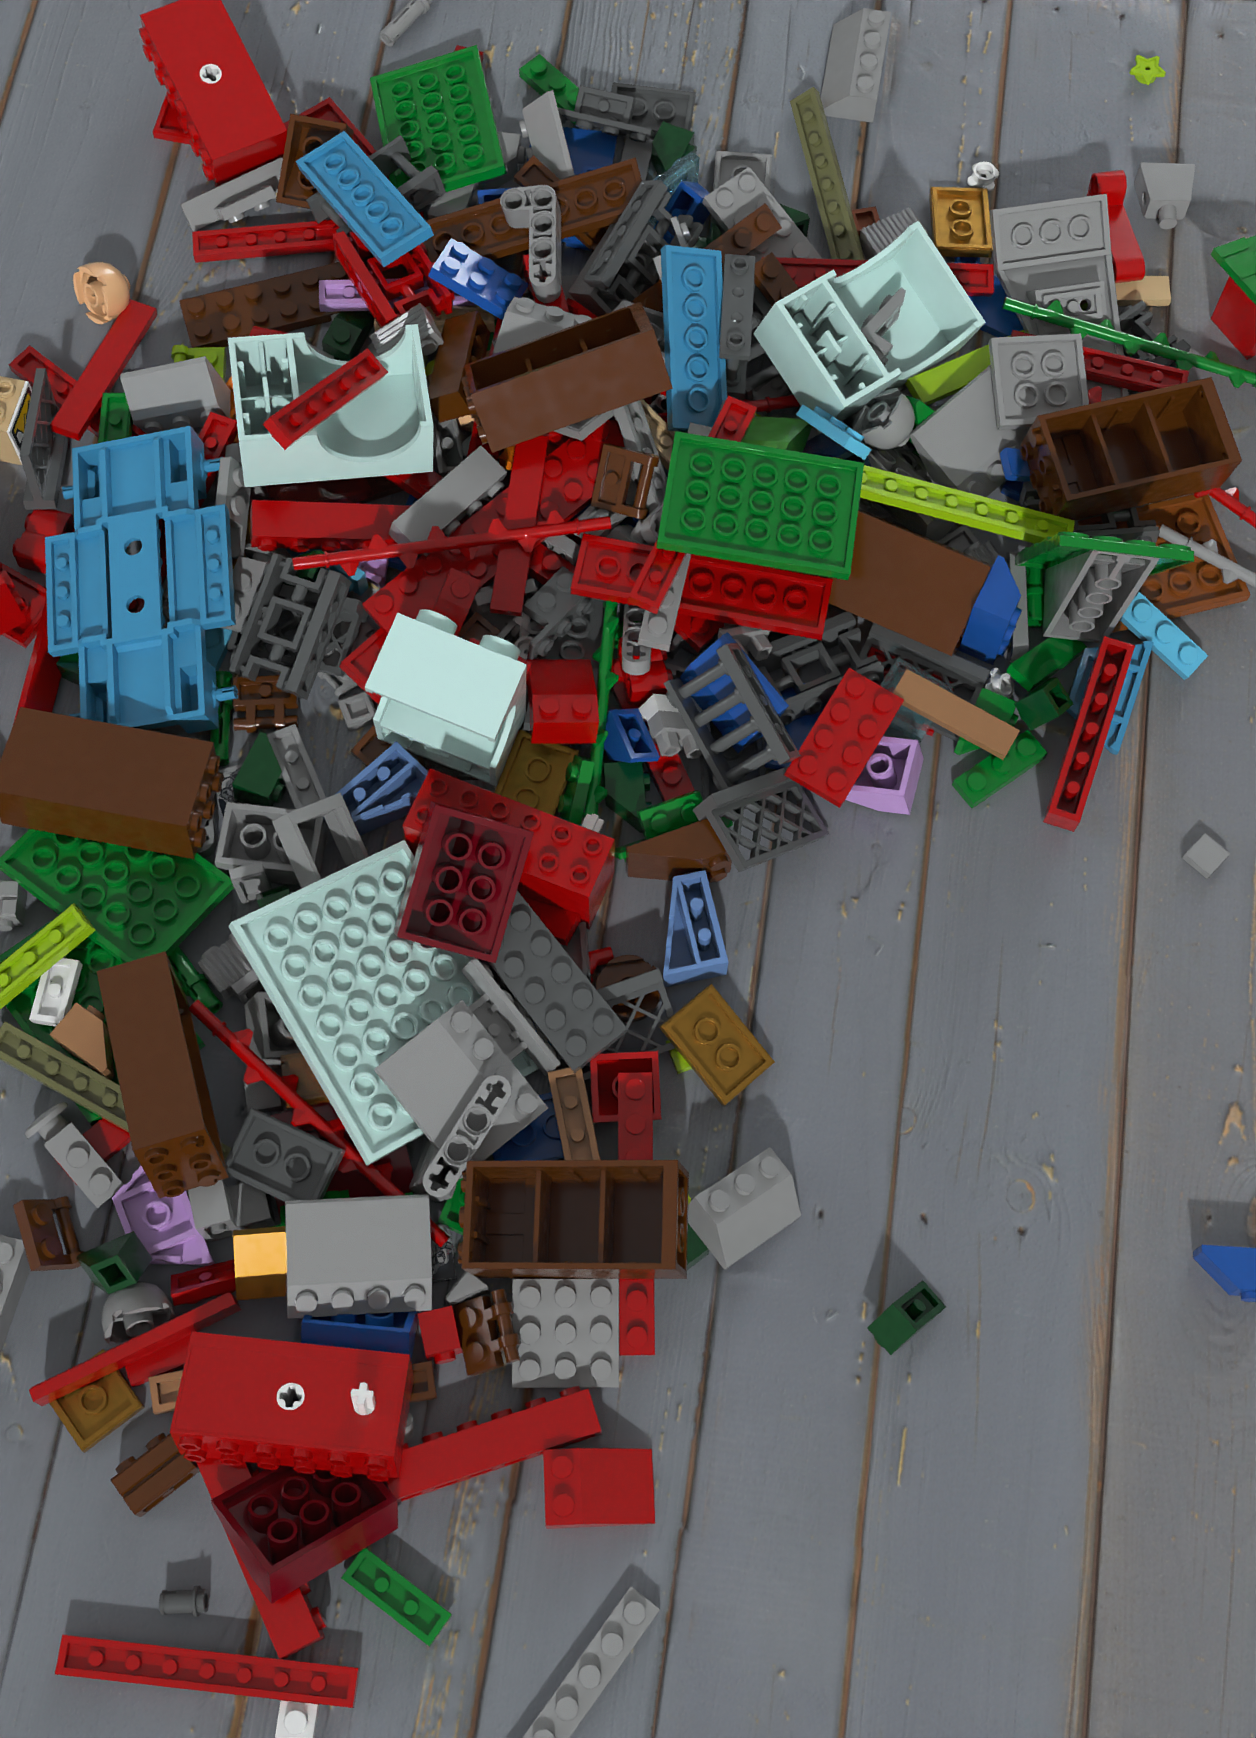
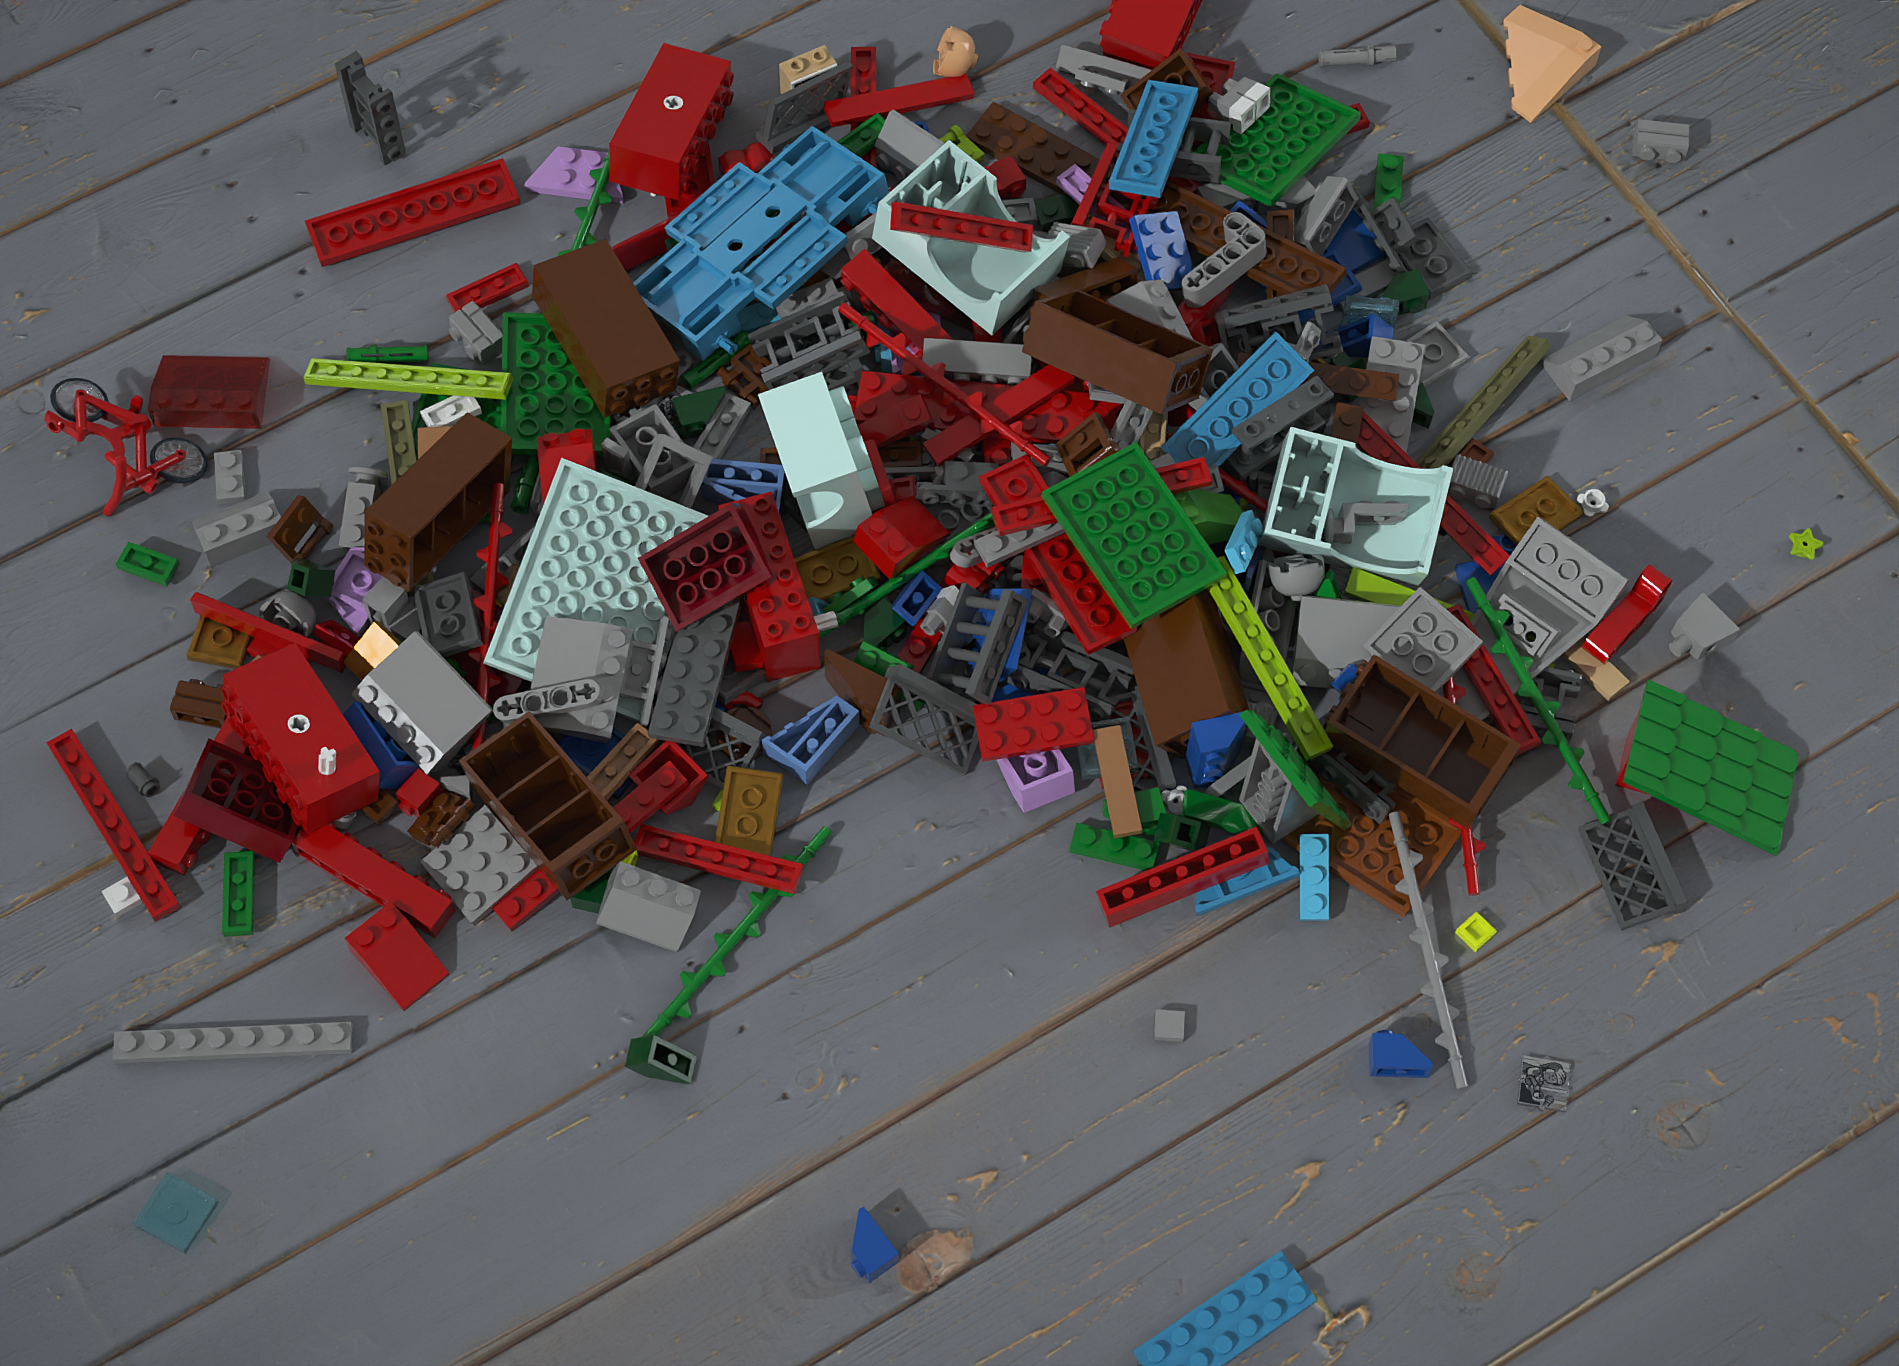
camera: 50 degrees right, 5 degrees down
none -> red slope [538,429,598,504]
none -> red plate [634,824,804,894]
none -> green plant [642,826,832,1037]
none -> hips [1208,77,1270,134]

